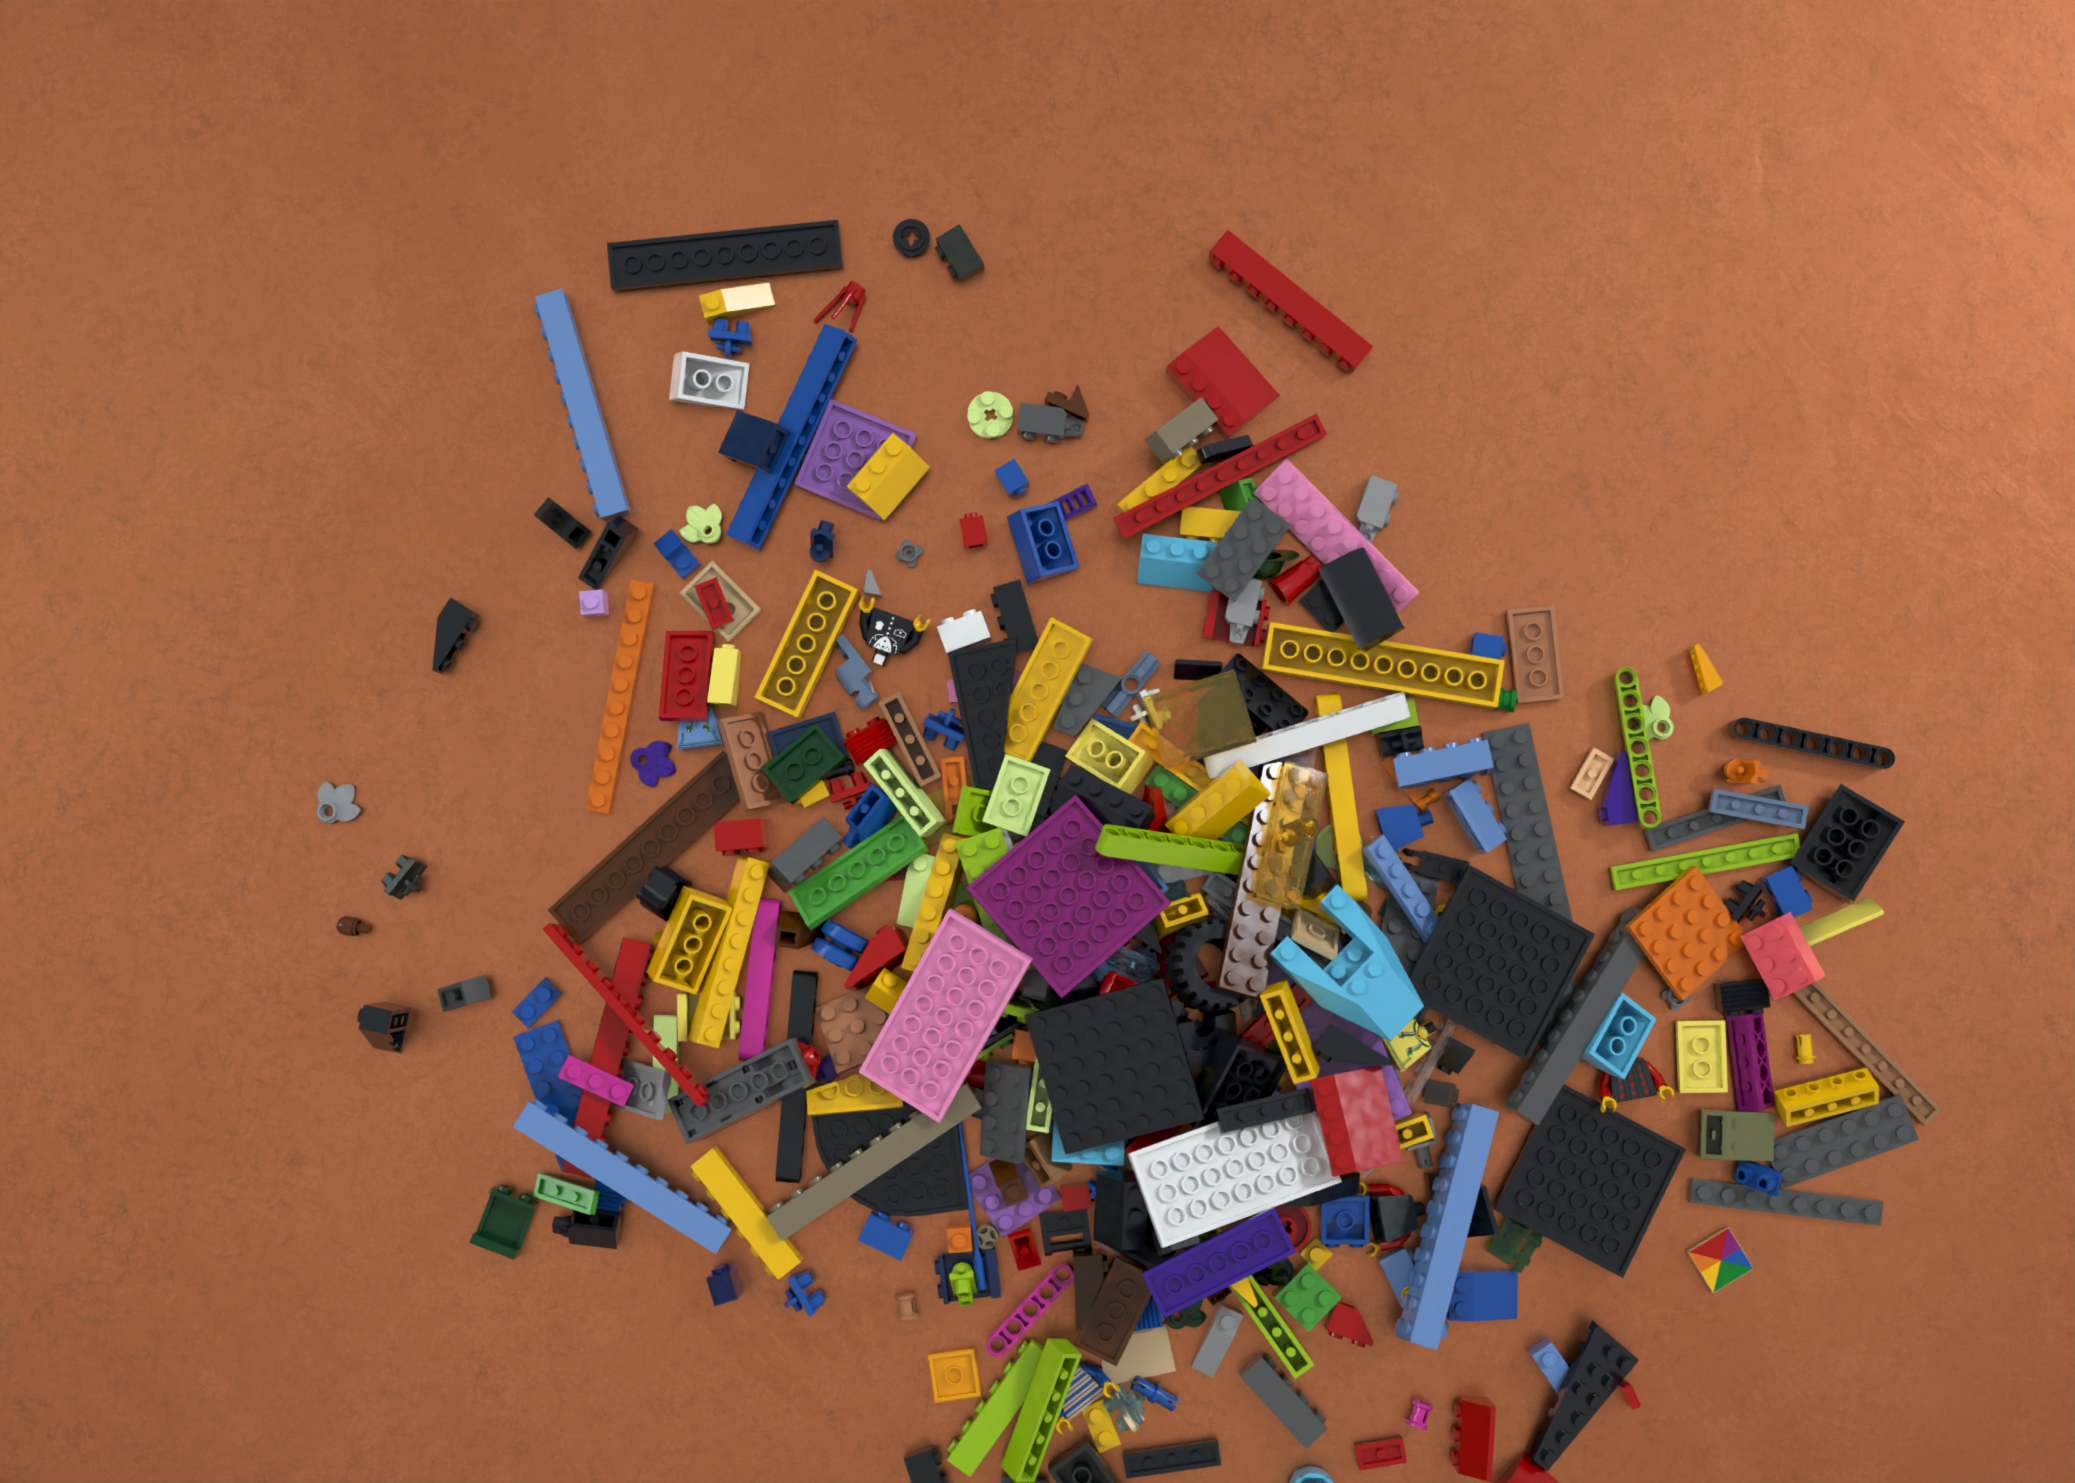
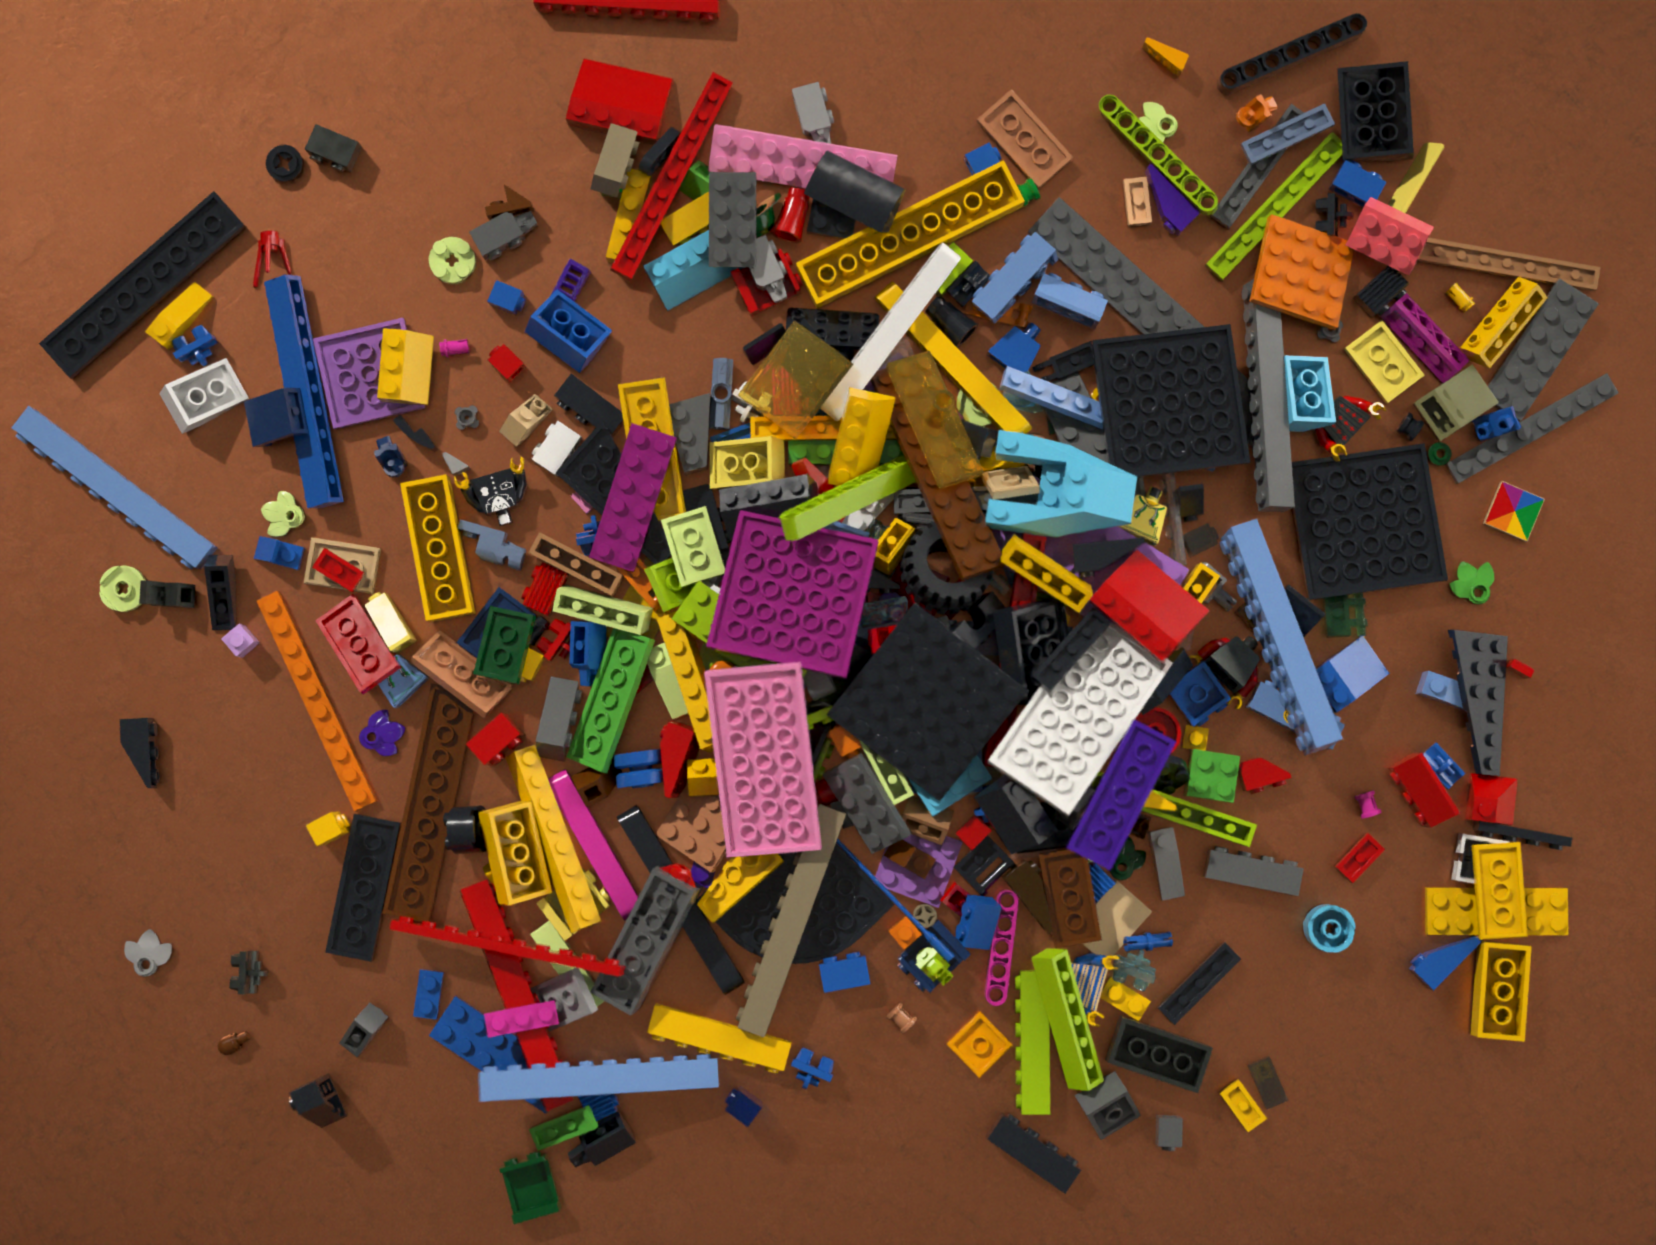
camera: 45 degrees left, 0 degrees up
none -> yellowish green plate [99,565,146,612]
none -> yellow brick [306,811,351,846]
none -> black plate [325,814,401,962]
none -> black slope [393,415,438,452]
none -> dark pink pin [439,339,469,358]
none -> tan slope [499,394,552,447]
none -> magenta plate [589,423,677,572]
none -> black plant [925,296,979,348]
none -> blue brick [956,895,1002,950]
none -> black wheel [1396,412,1425,441]
none -> blue hips [1423,742,1465,789]
none -> dark green plate [1428,442,1452,466]
none -> bright green plate [1449,562,1494,604]

